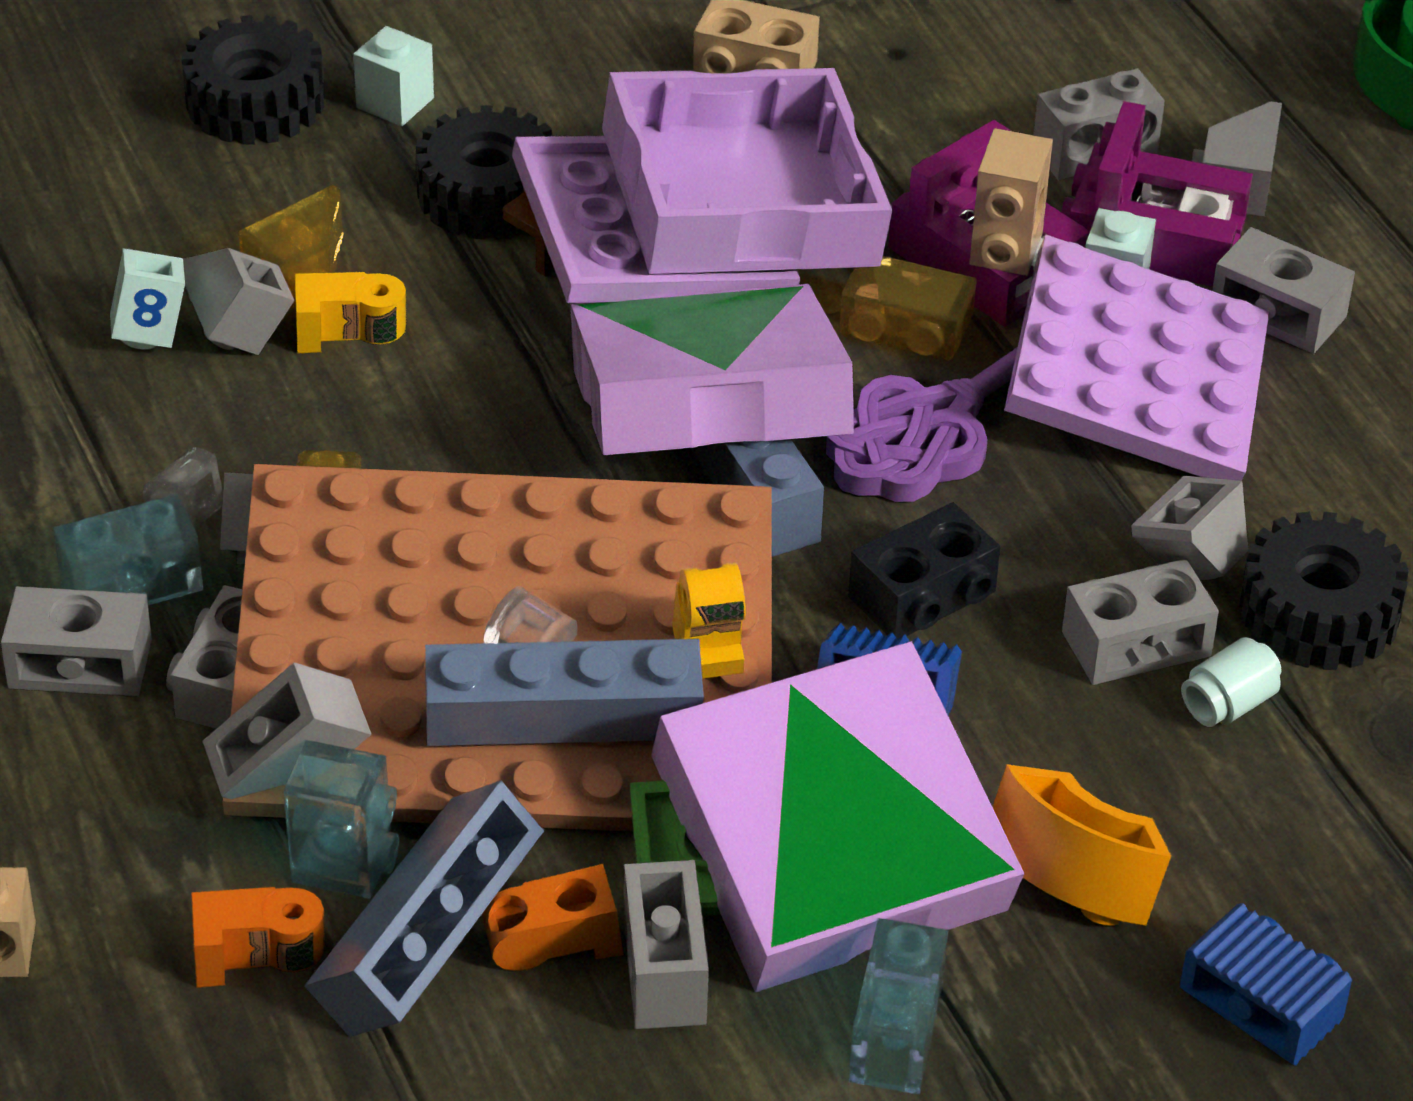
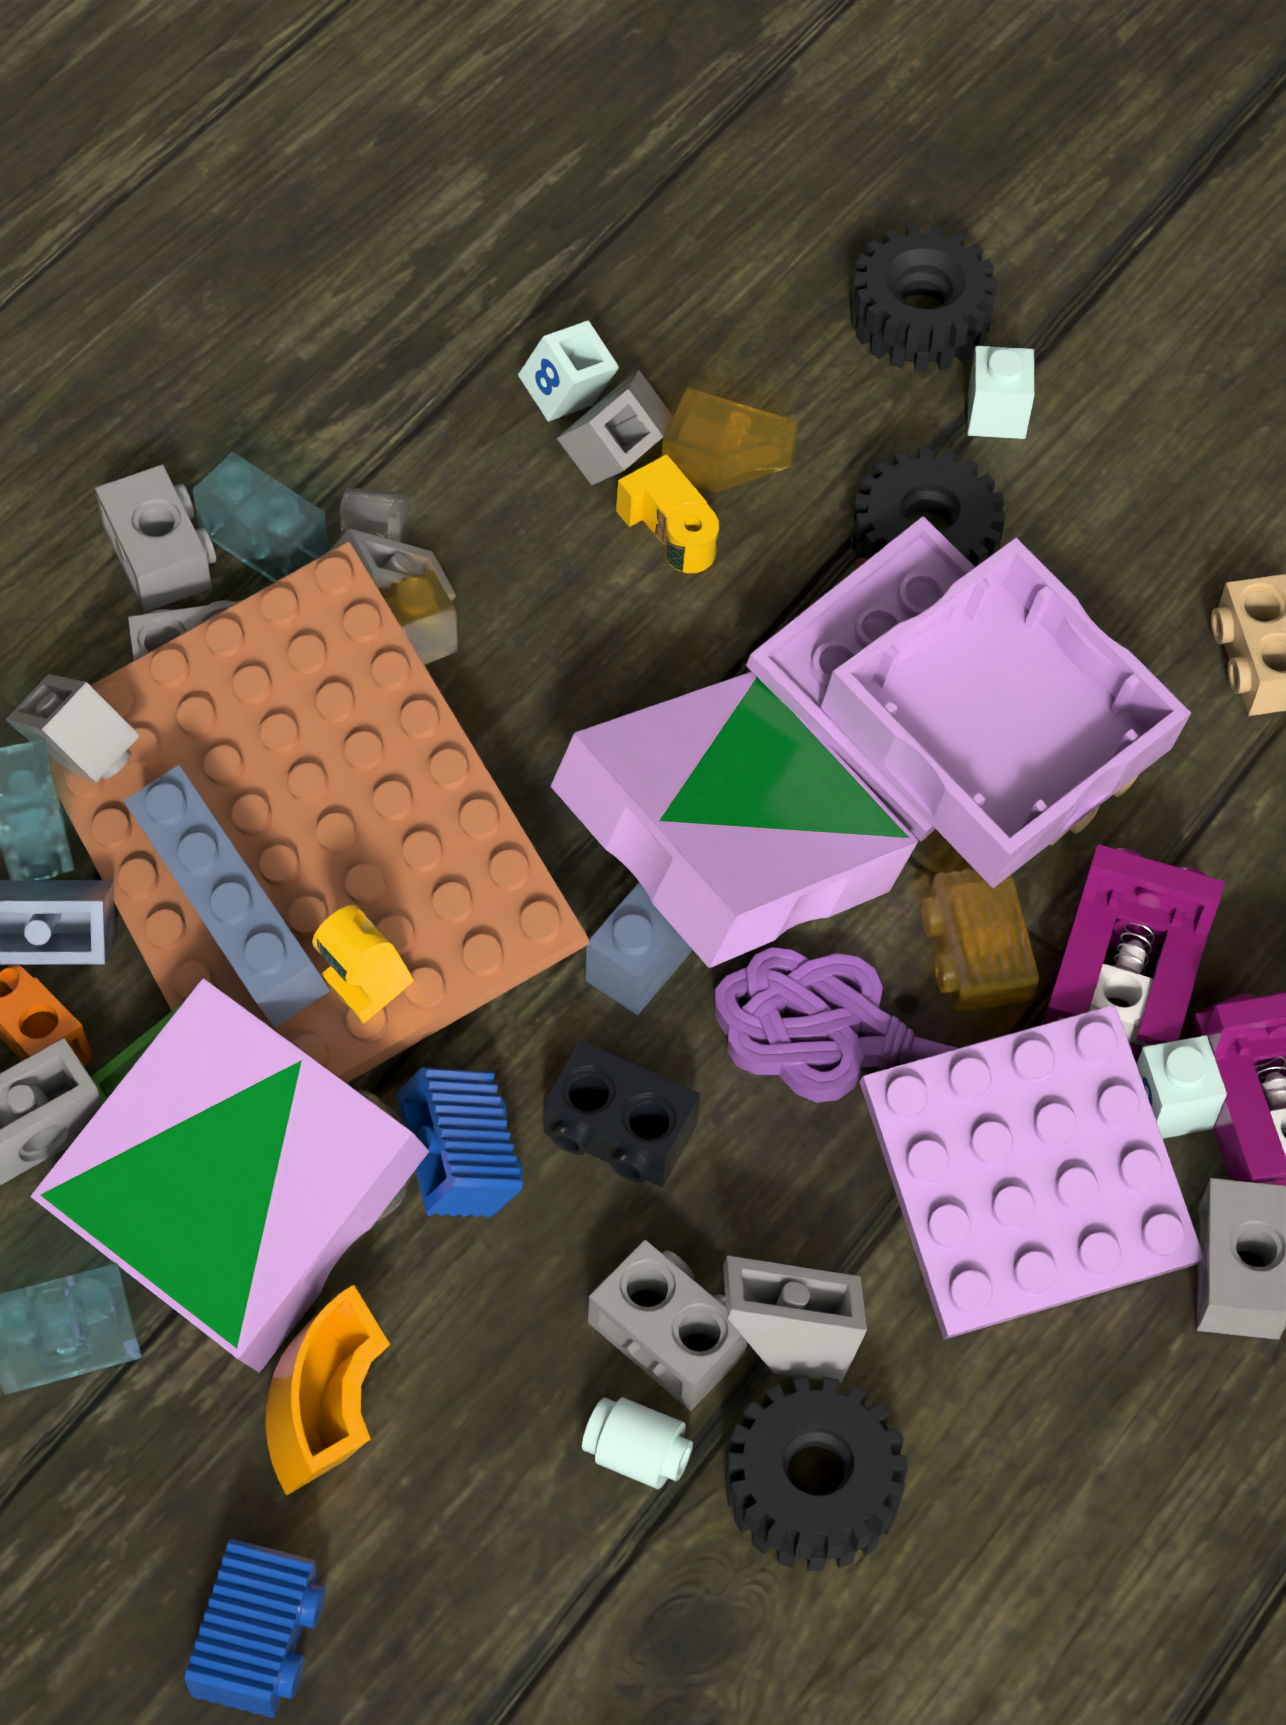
camera: 60 degrees right, 15 degrees up
clear brick [484,586,578,643] -> none
tan brick [970,128,1053,276] -> none

